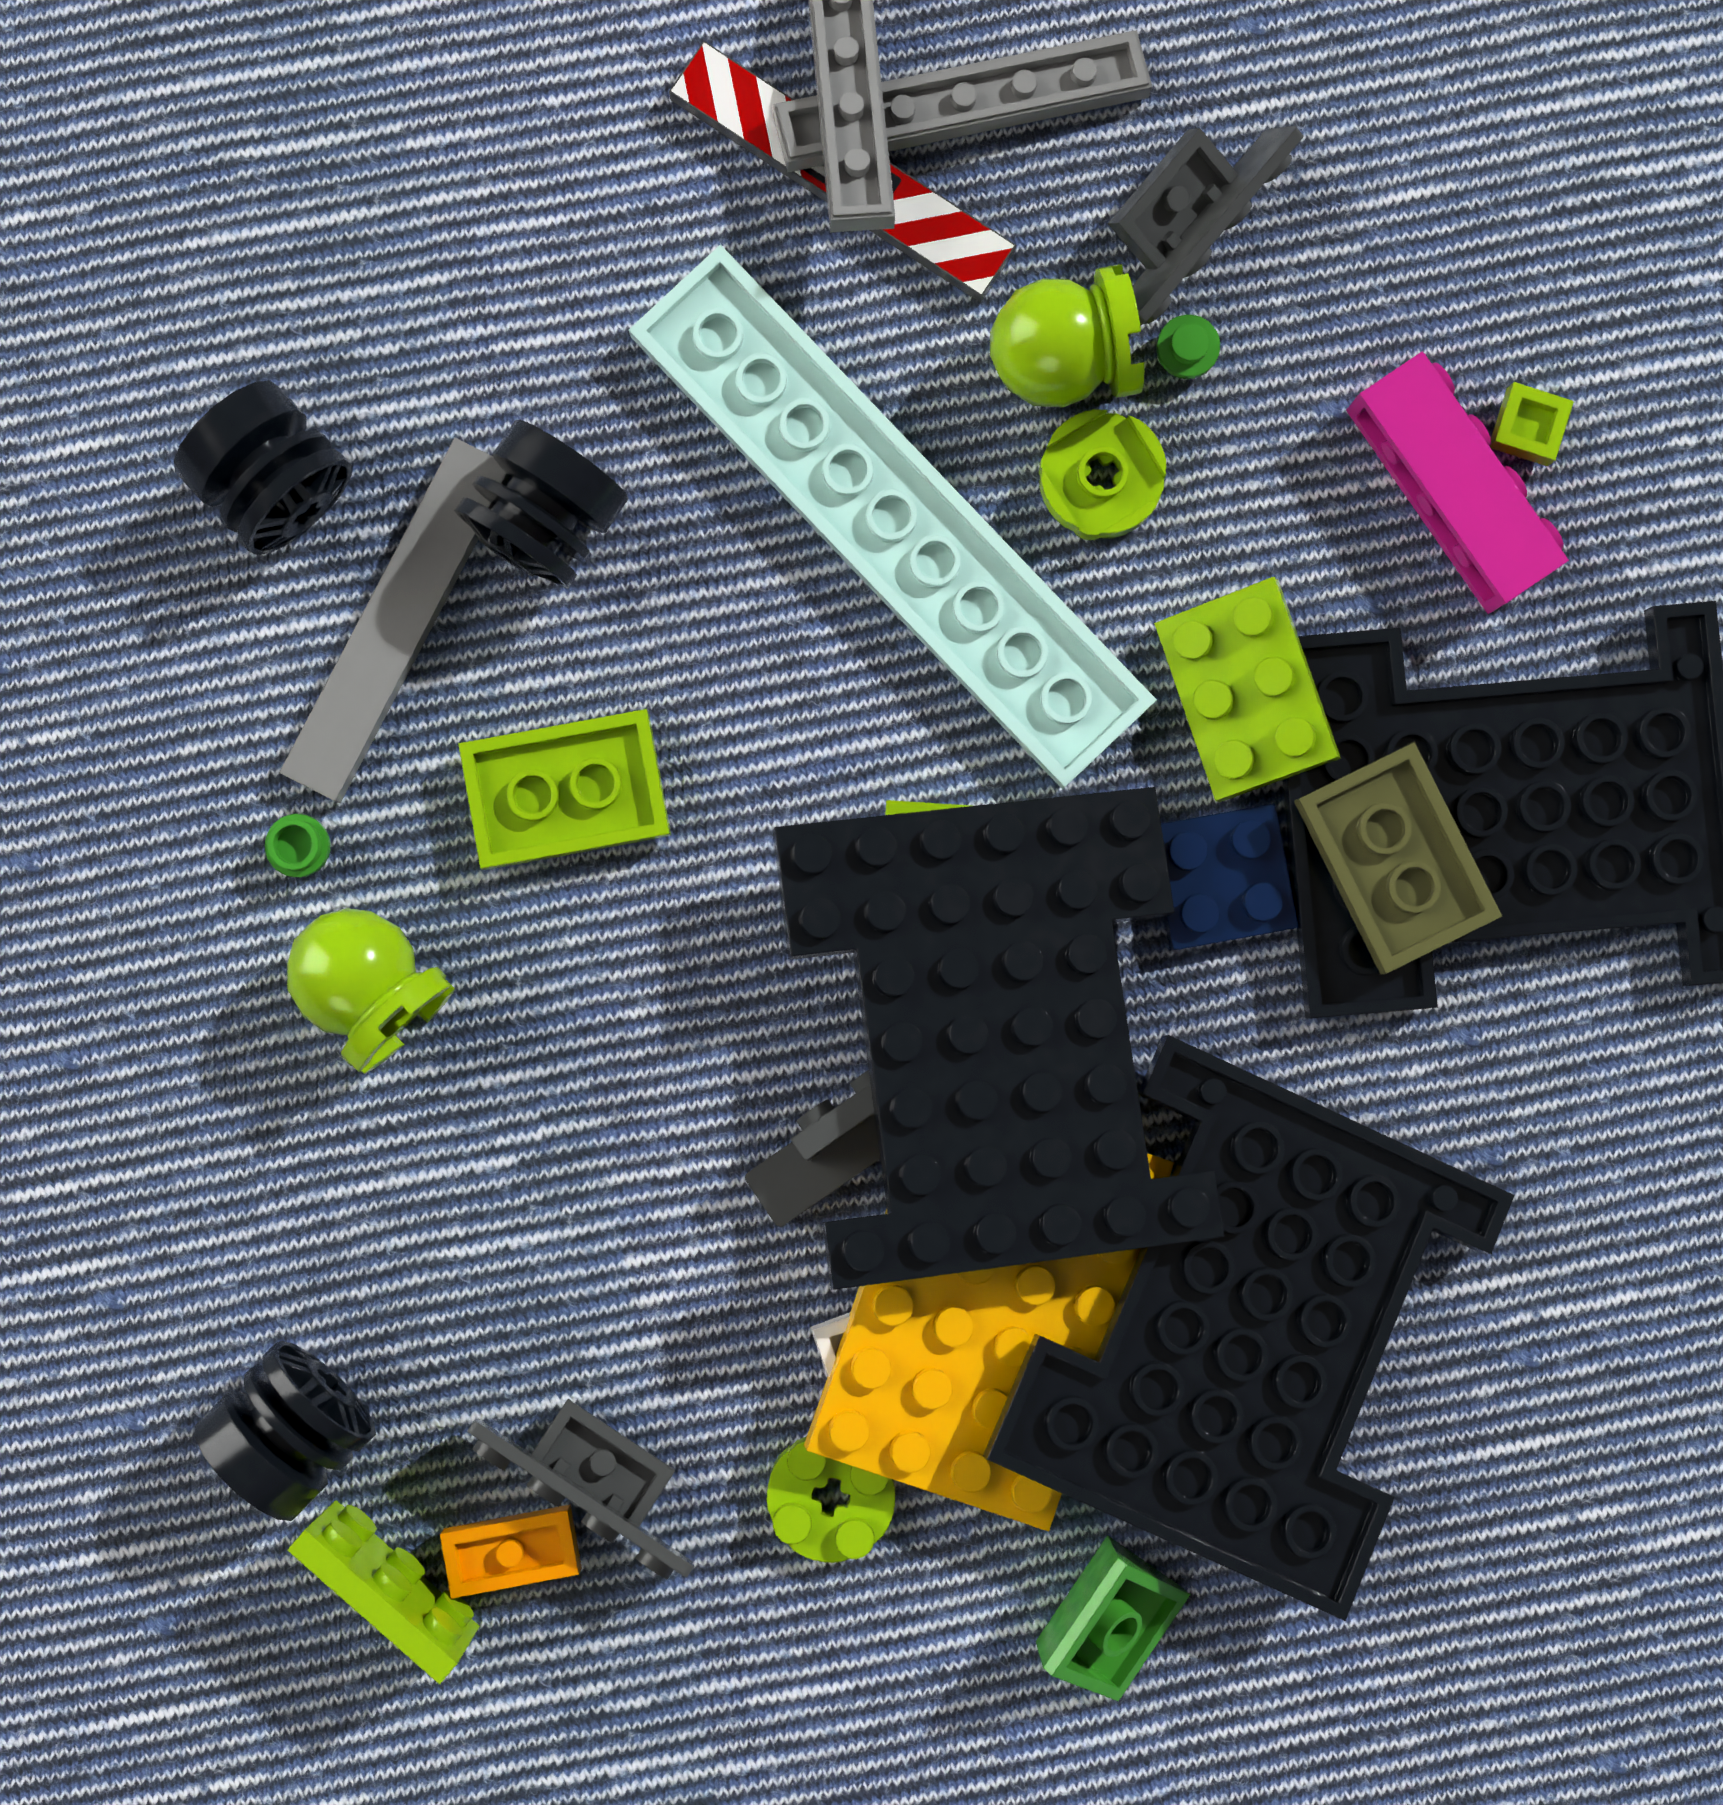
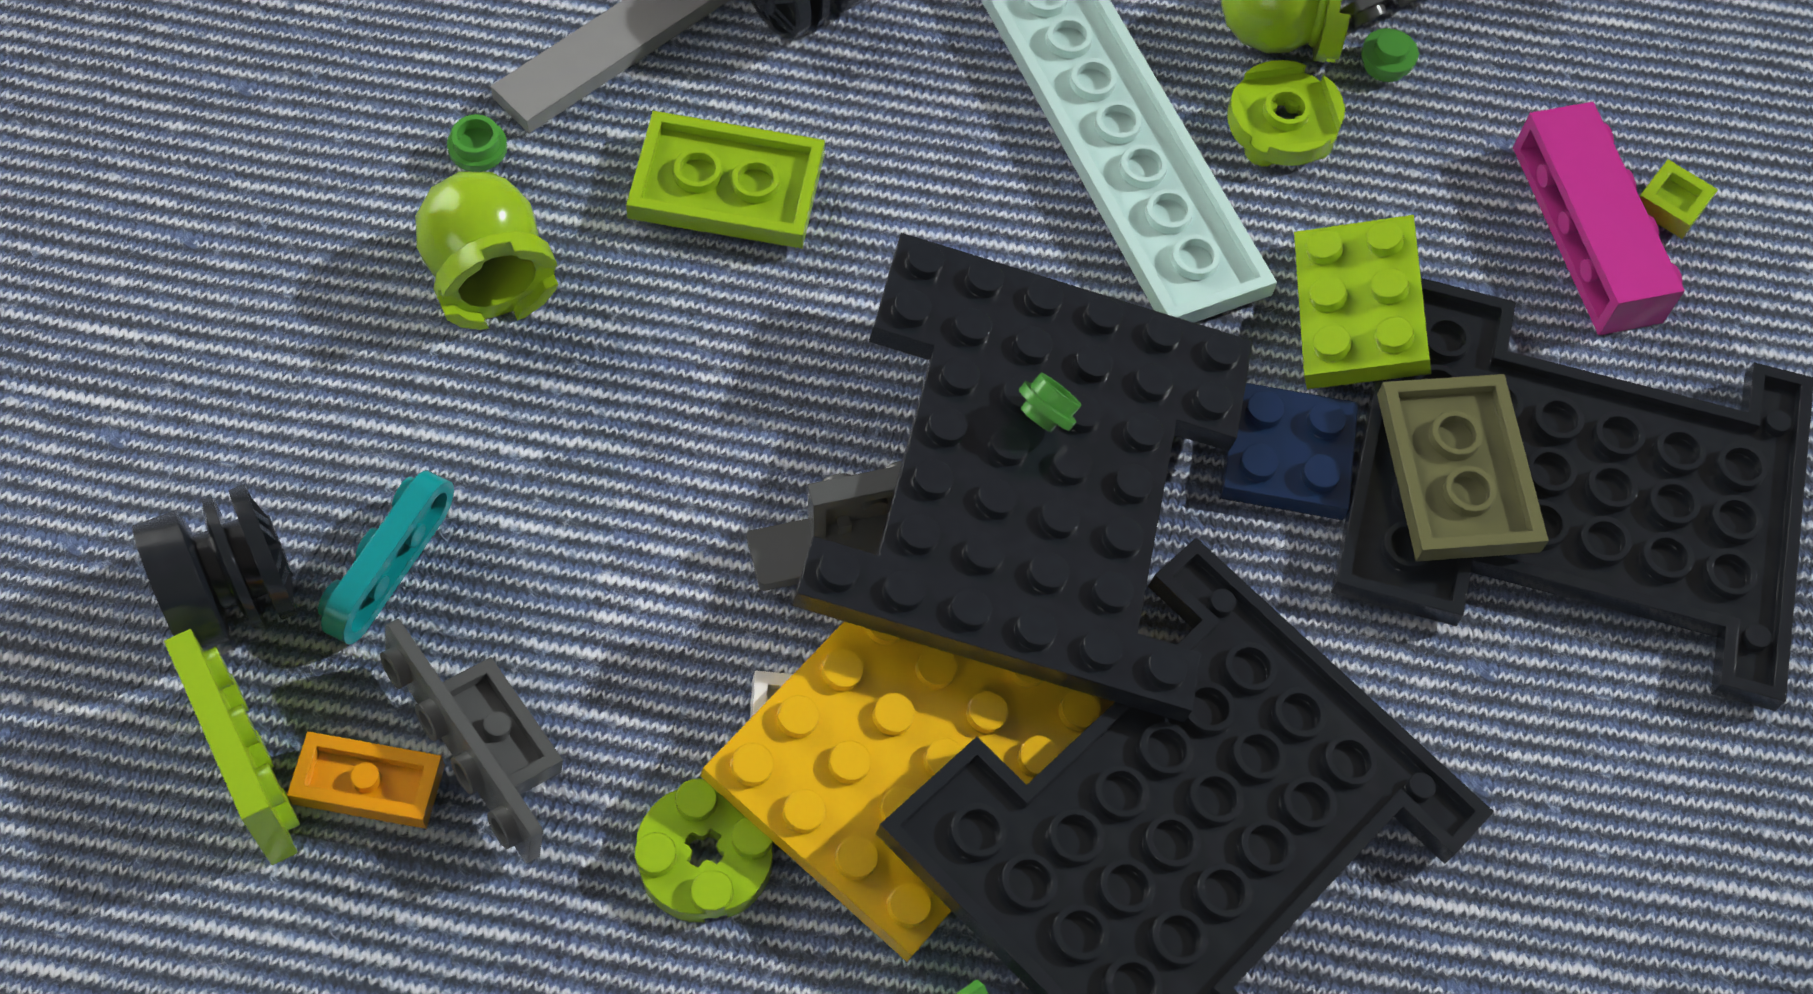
camera: 20 degrees right, 25 degrees down
none -> teal plate [318,470,454,645]
none -> bright green plate [1019,373,1081,432]

